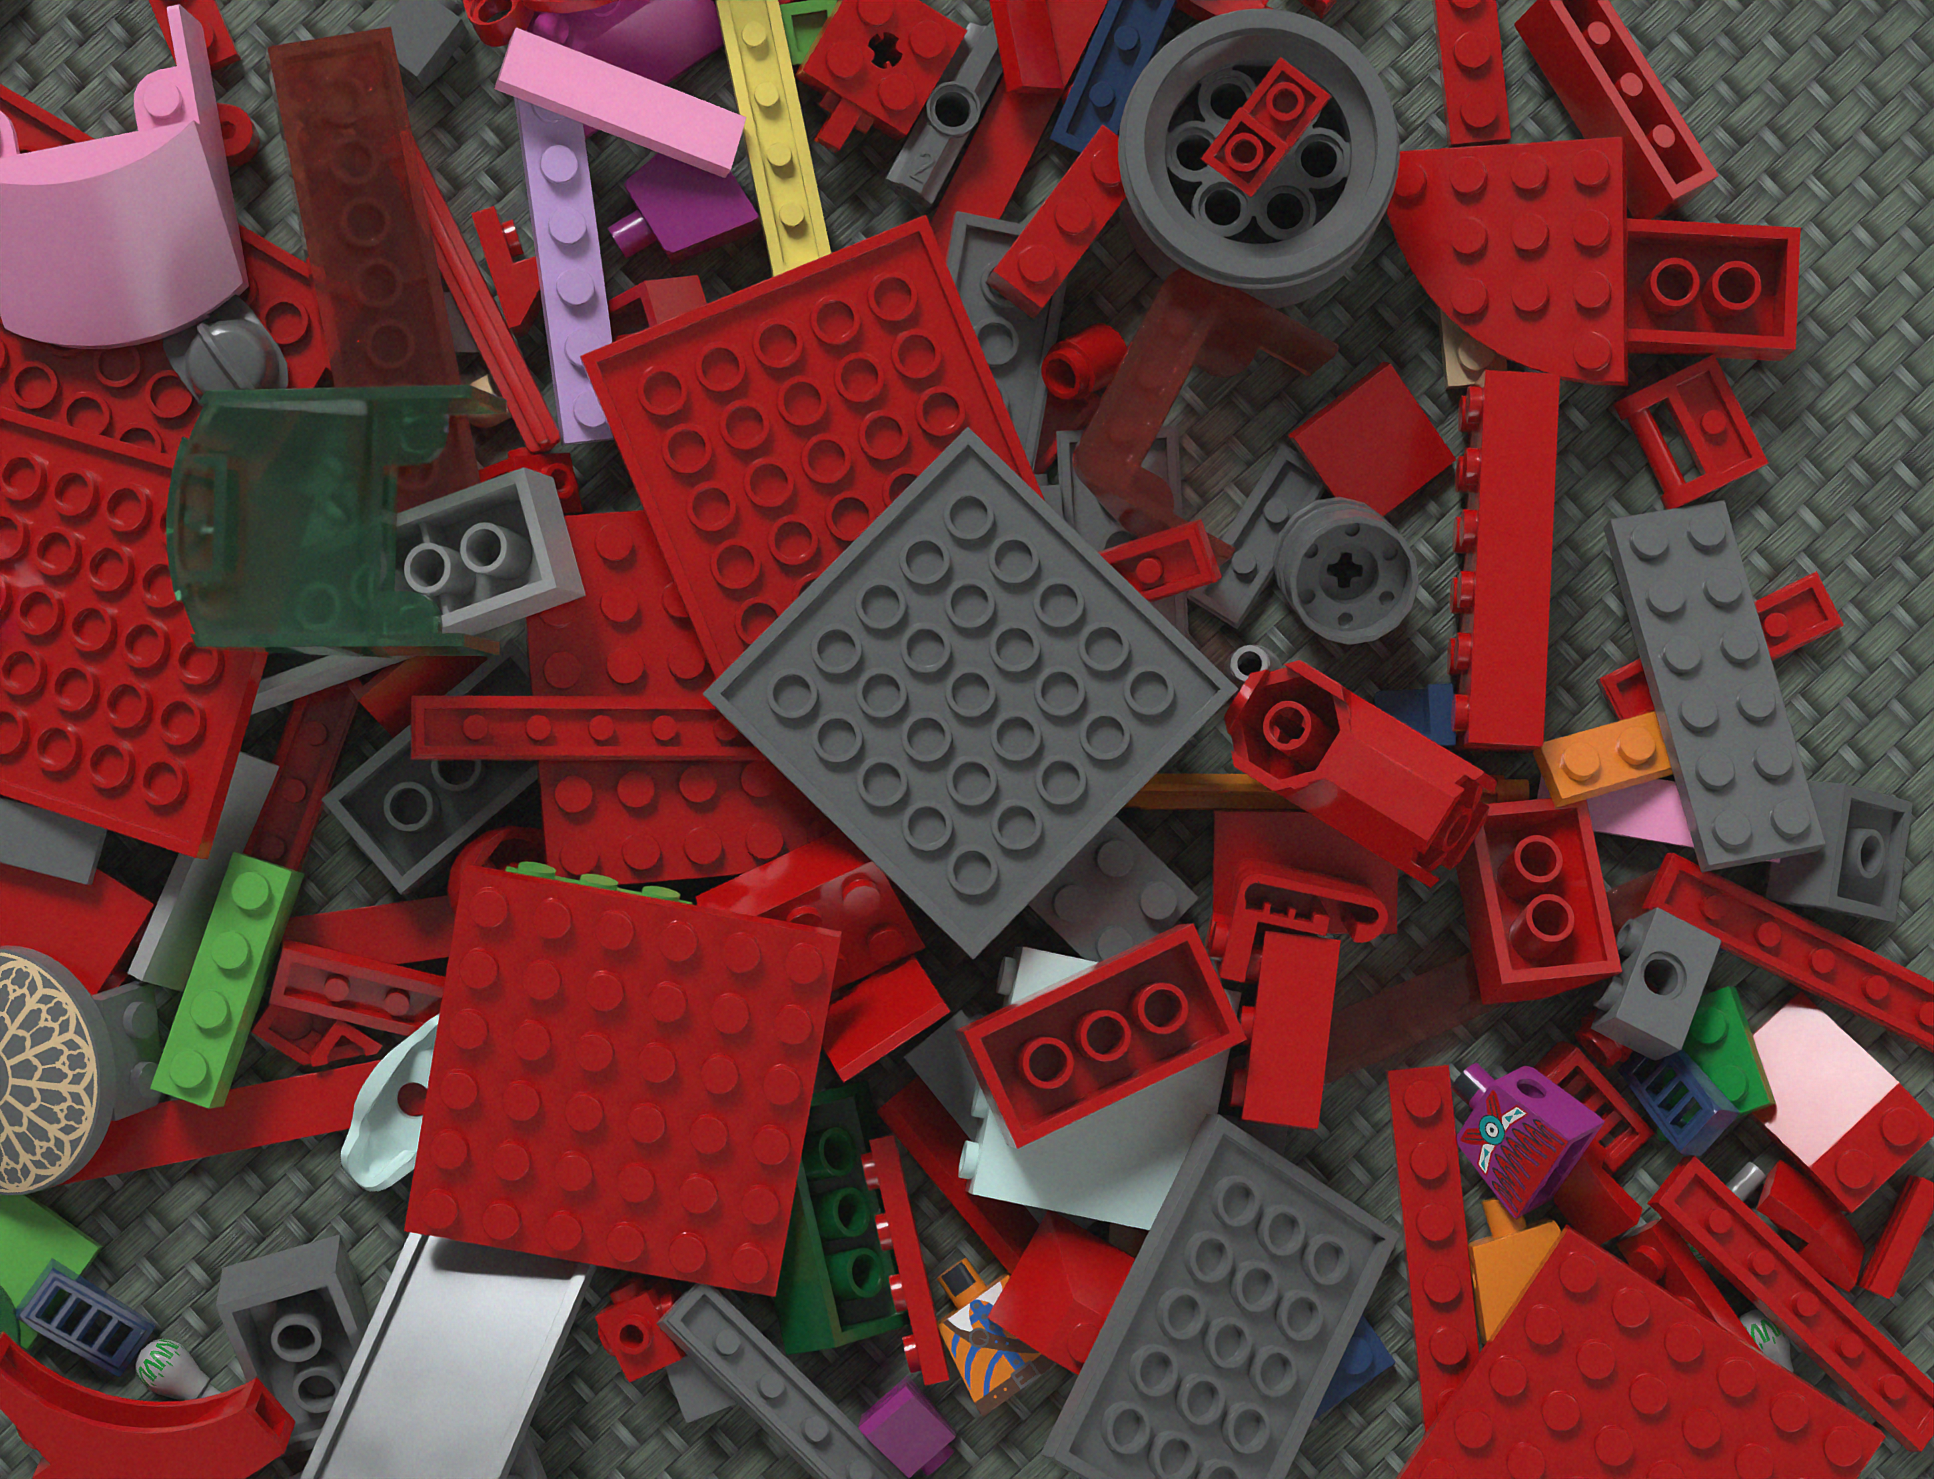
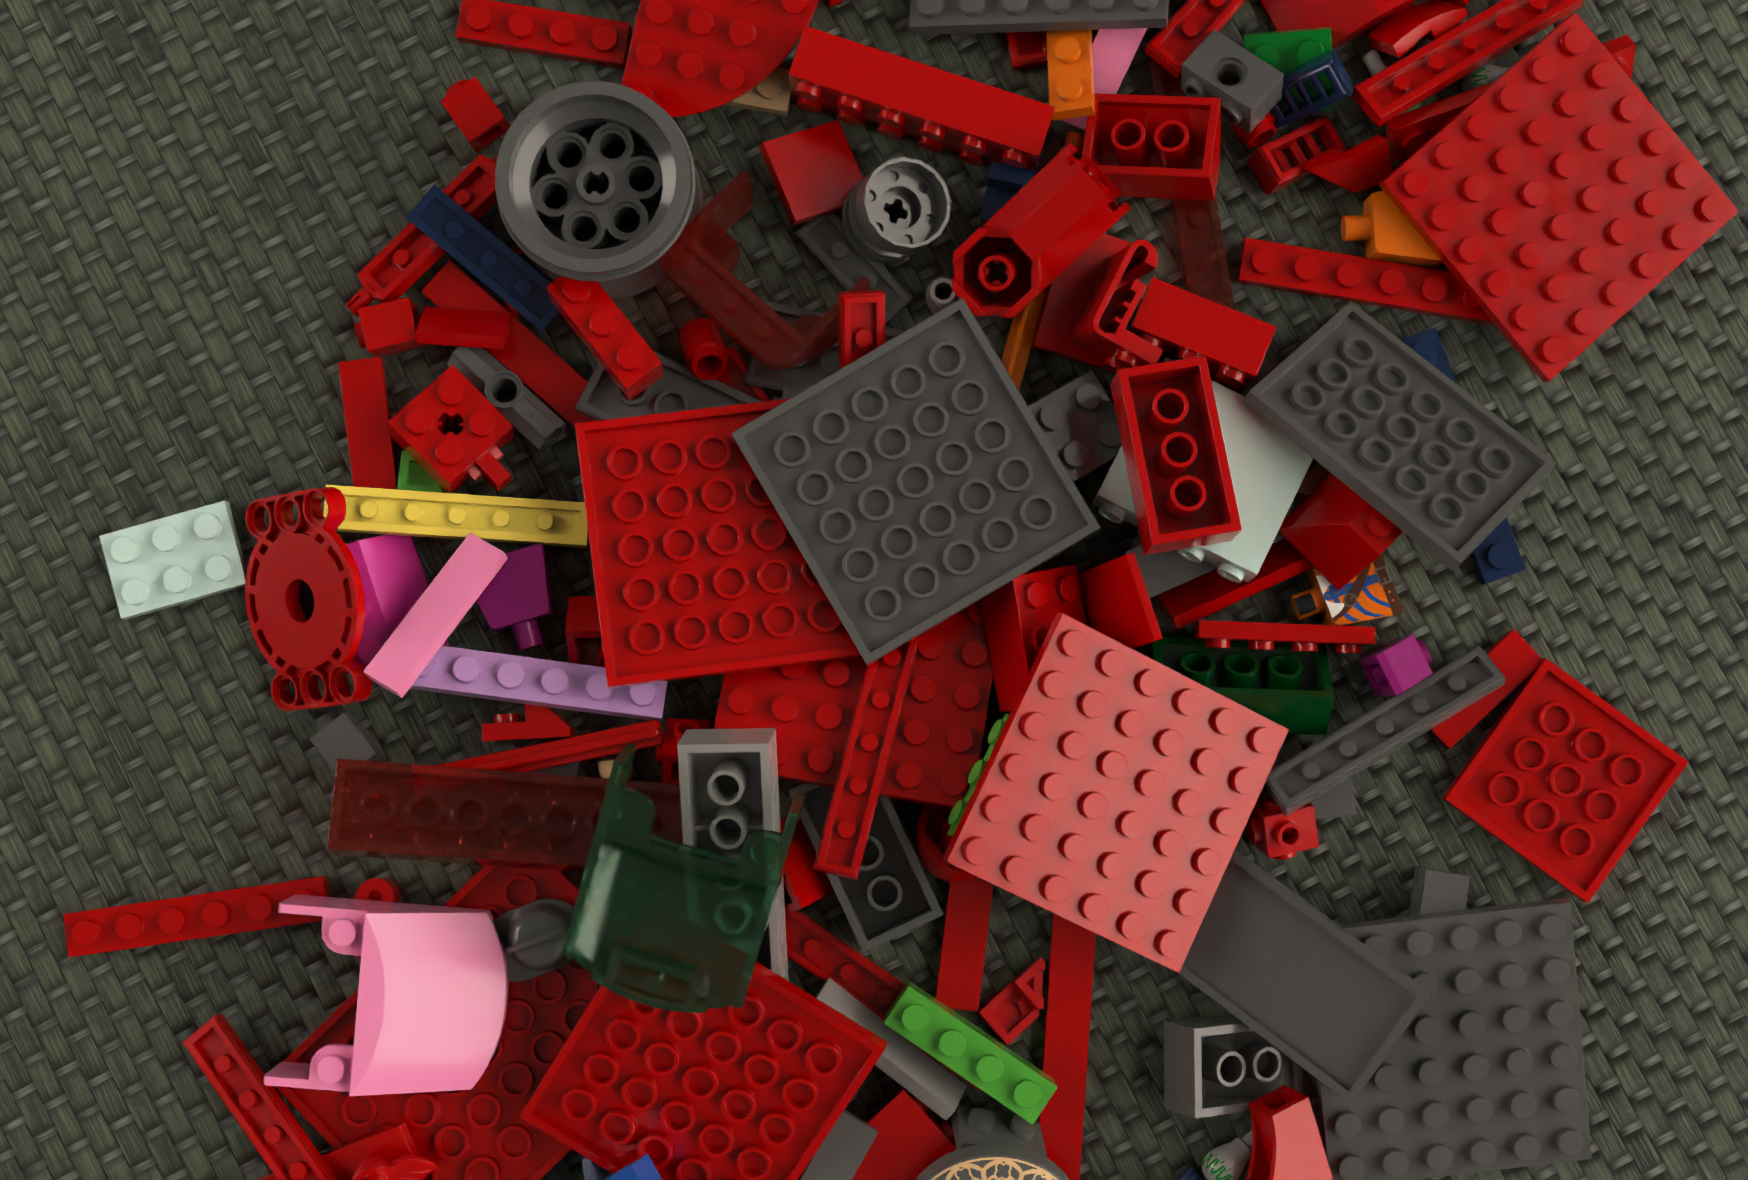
camera: 75 degrees left, 0 degrees up
red plate [269,939,445,1036] -> none
light aqua piece [341,1014,439,1191] -> none
red slope [1201,57,1332,197] -> none
torso [1452,1063,1605,1219] -> none

